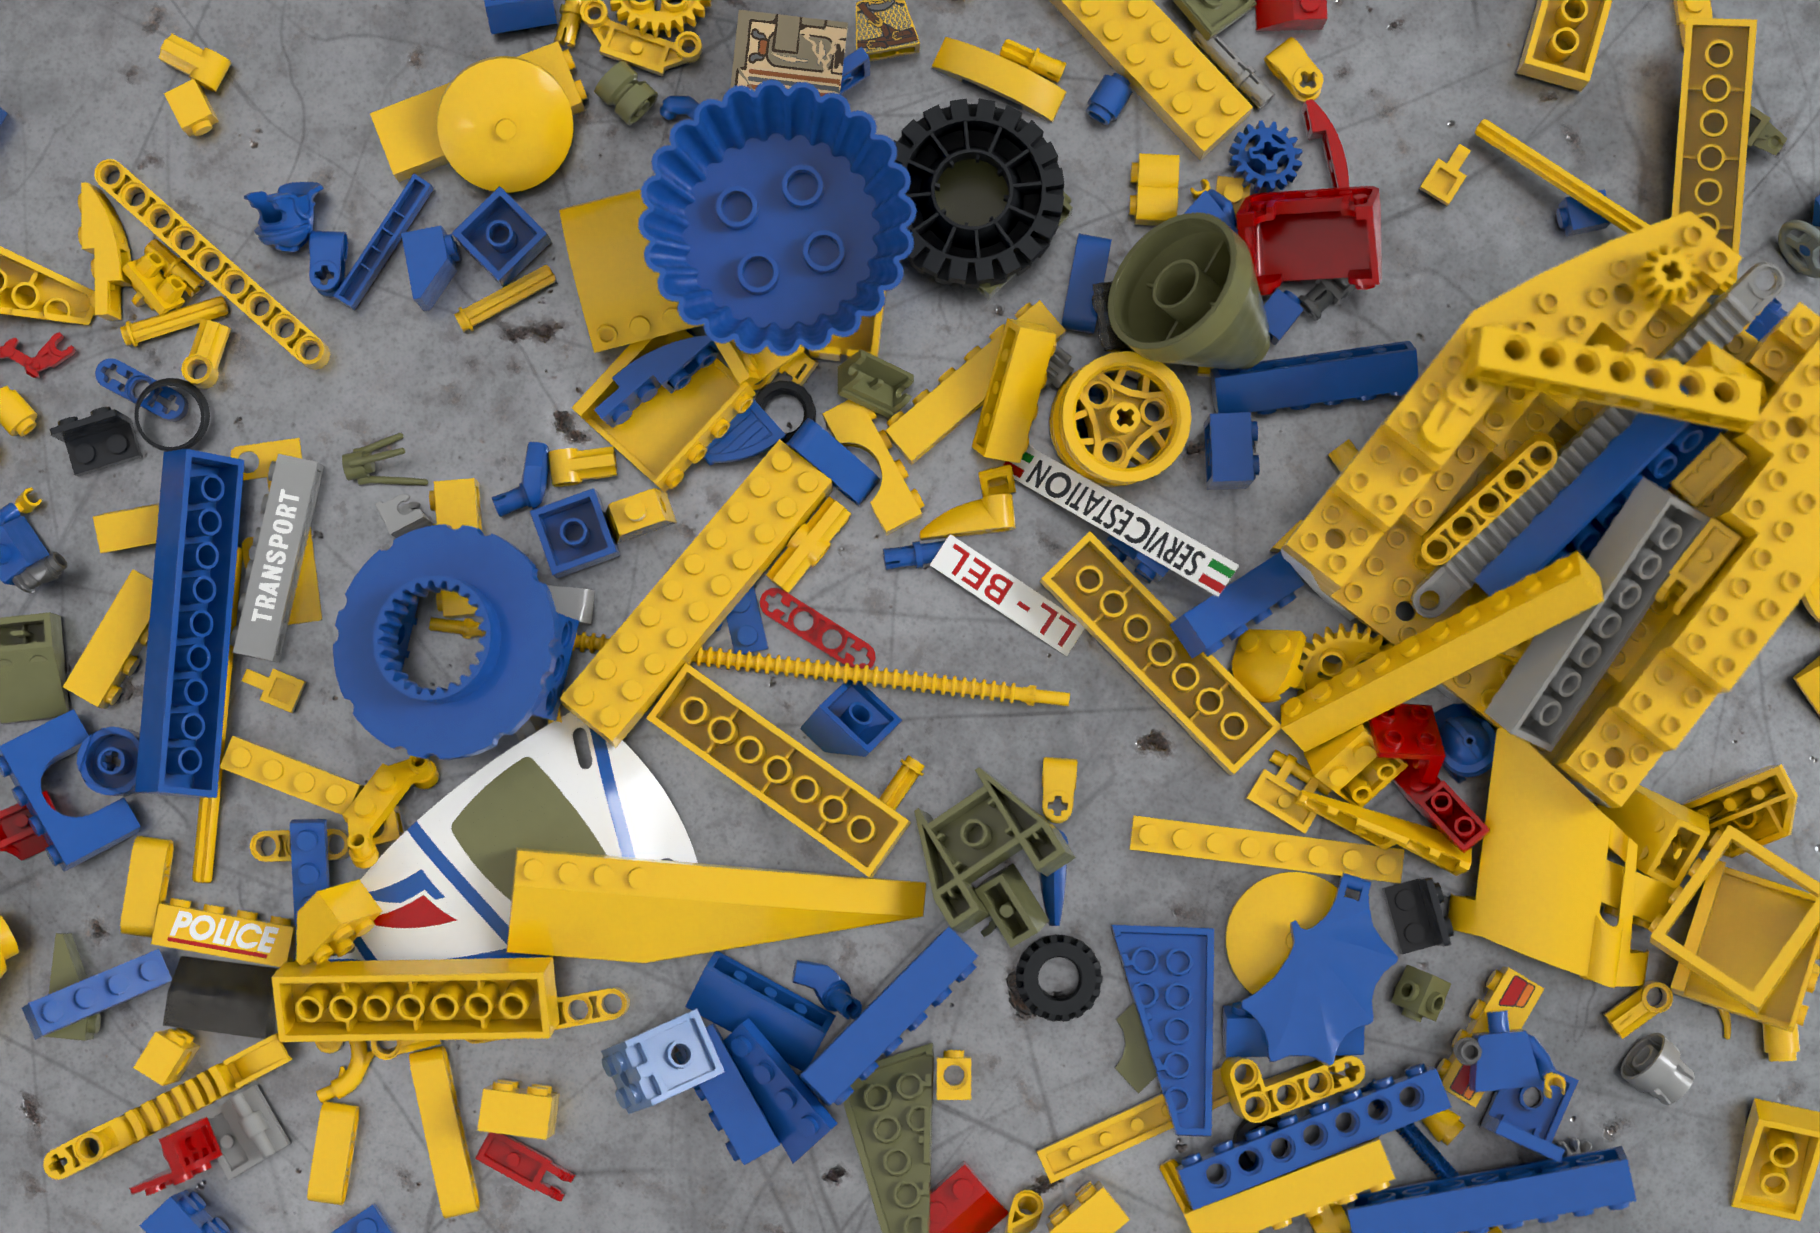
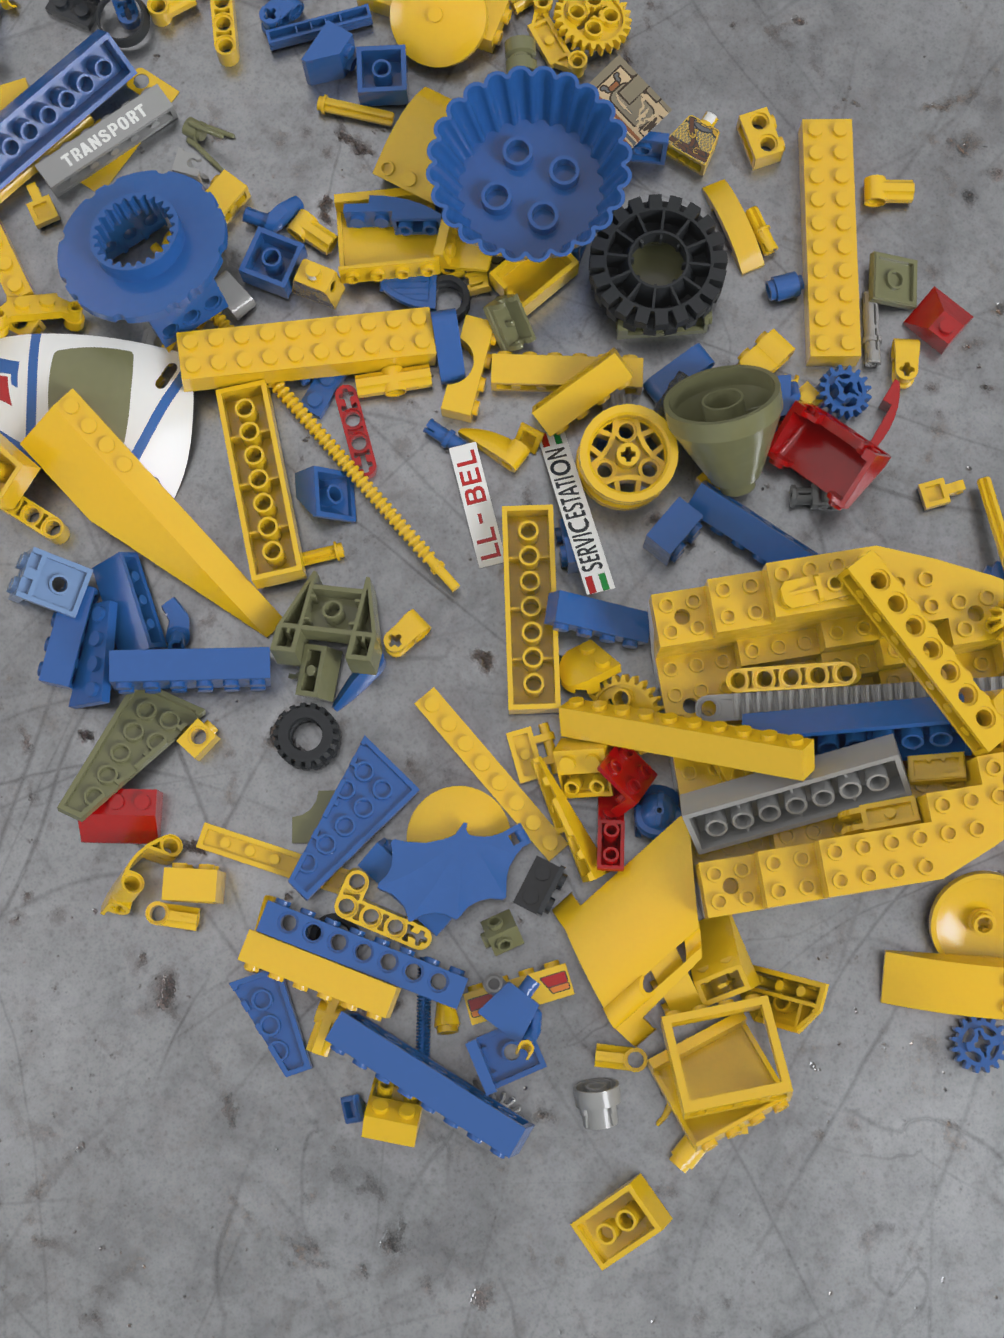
camera: 45 degrees right, 5 degrees down
yellow hinge [93,503,159,553] -> none
blue brick [1264,288,1304,346] -> none

